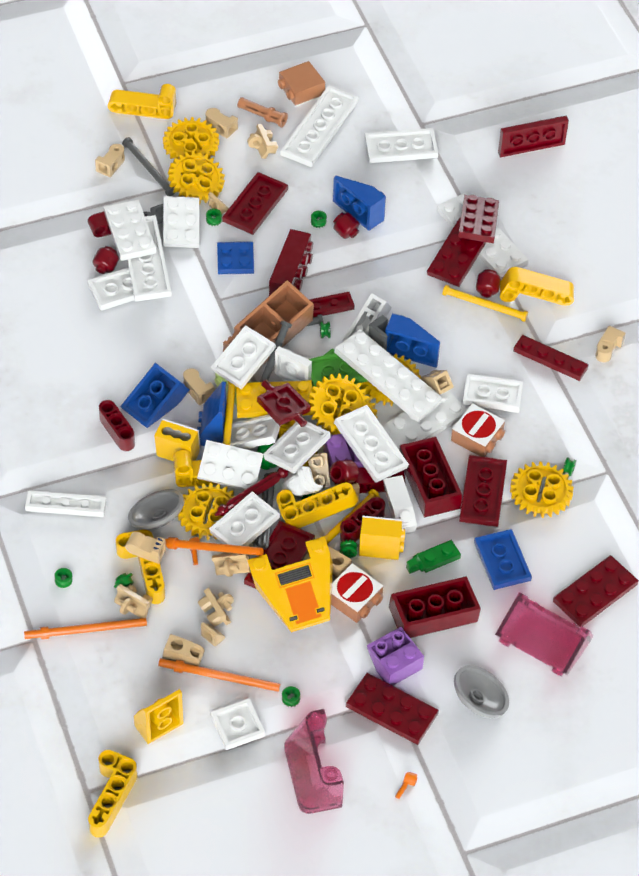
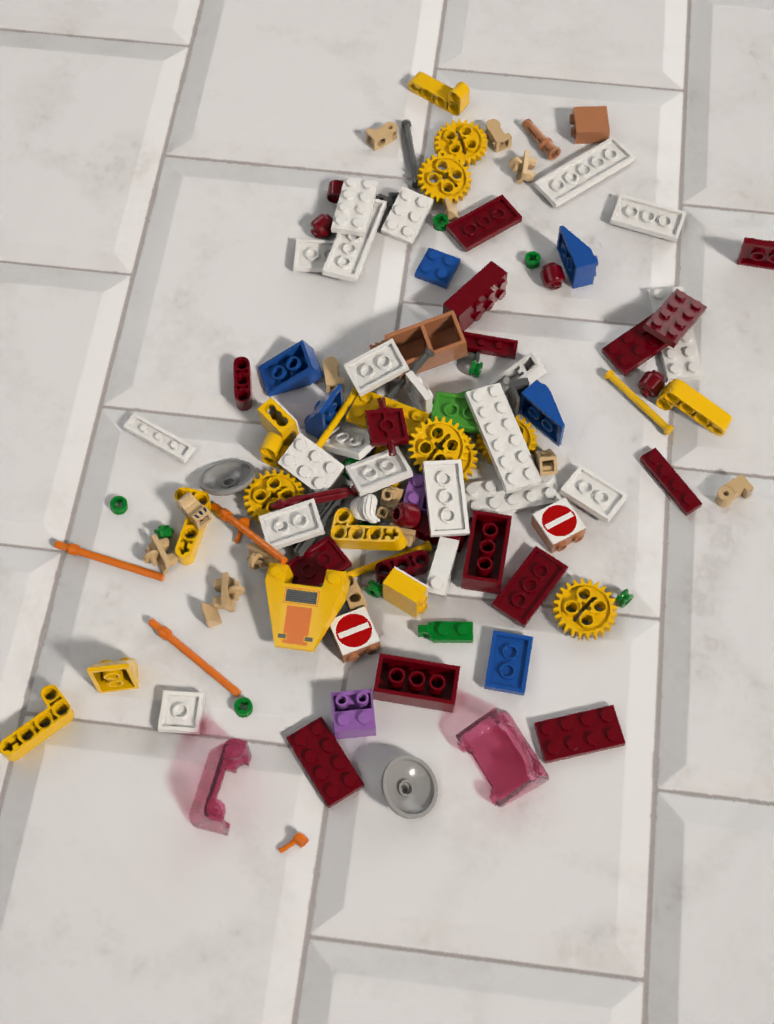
camera: 30 degrees right, 10 degrees up
tan leg [162,634,205,666] -> none

